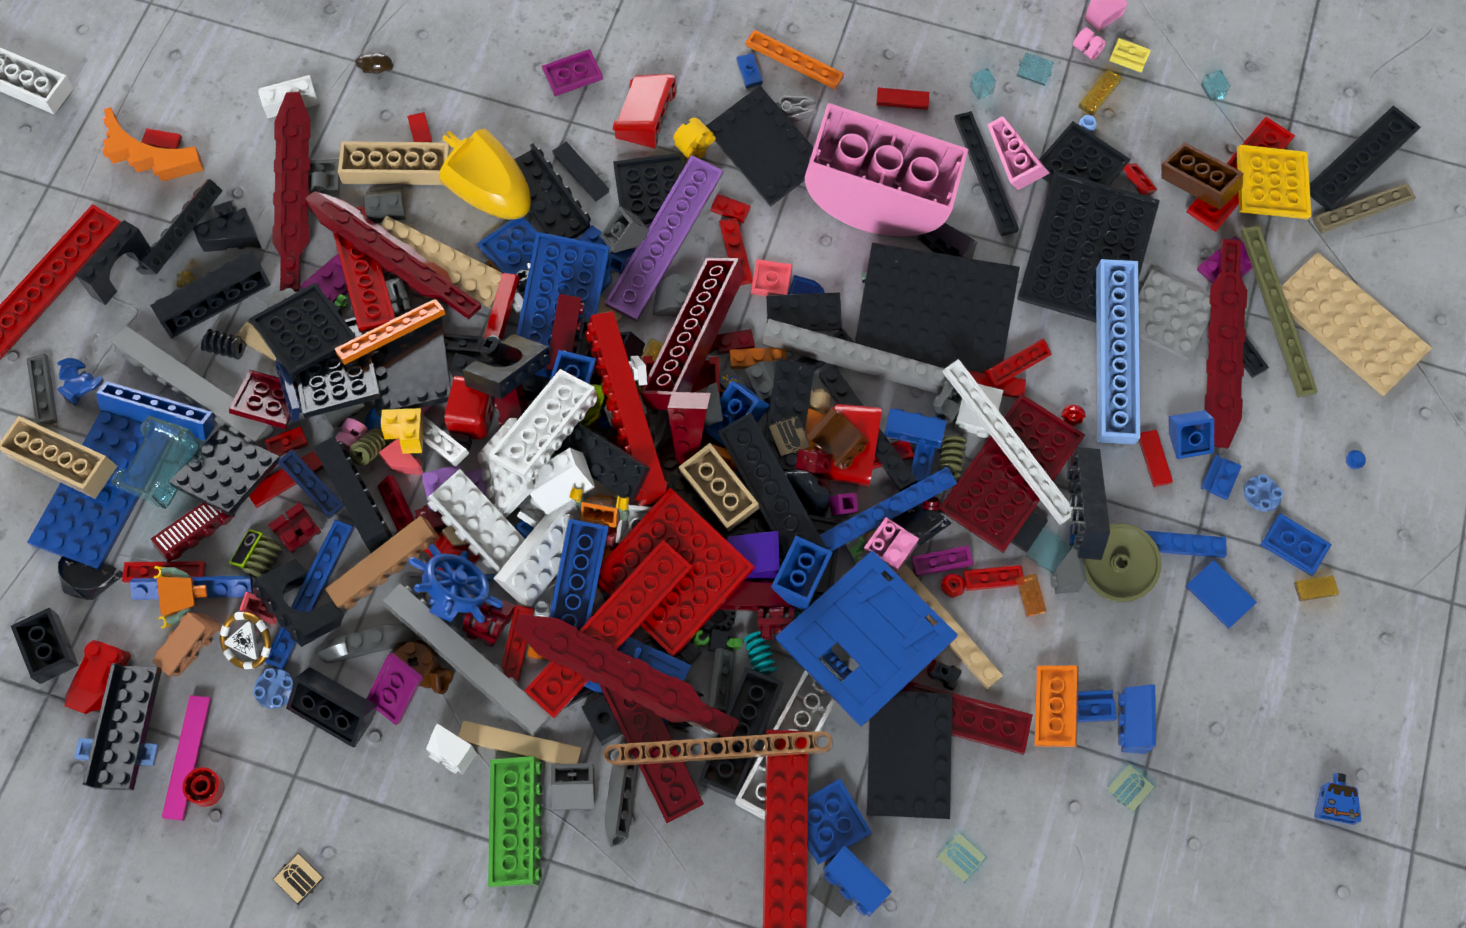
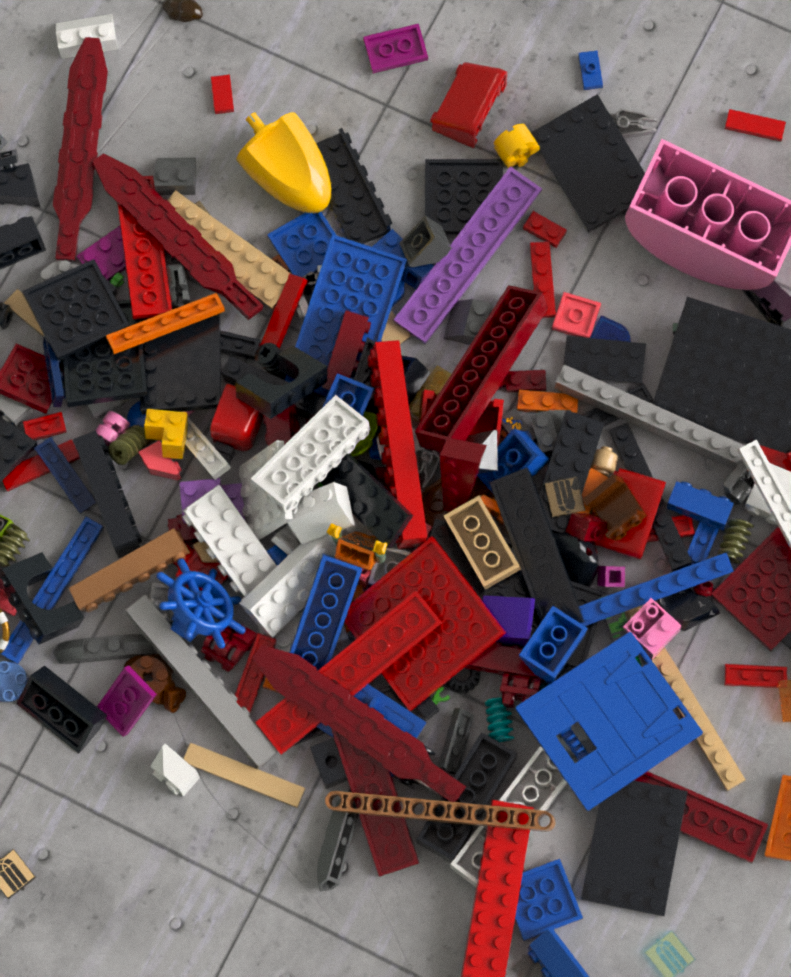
camera: 15 degrees right, 5 degrees up
dark red hips [268,502,322,554] -> none
dark grey plate [308,159,340,194] -> none
tan brick [338,141,451,185] -> none
dark red plate [377,475,415,533] -> none
bright green bracket [488,756,543,887] -> none
slope [551,763,594,811] -> none
black tile [552,141,610,202] -> none
white plate [629,356,647,385] -> none
black piece [708,629,743,652] -> none
orange plate [746,29,844,90] -> none
magenta plate [911,545,974,577] -> none
black plate [927,660,962,691] -> none
red plate [941,574,965,598] -> none

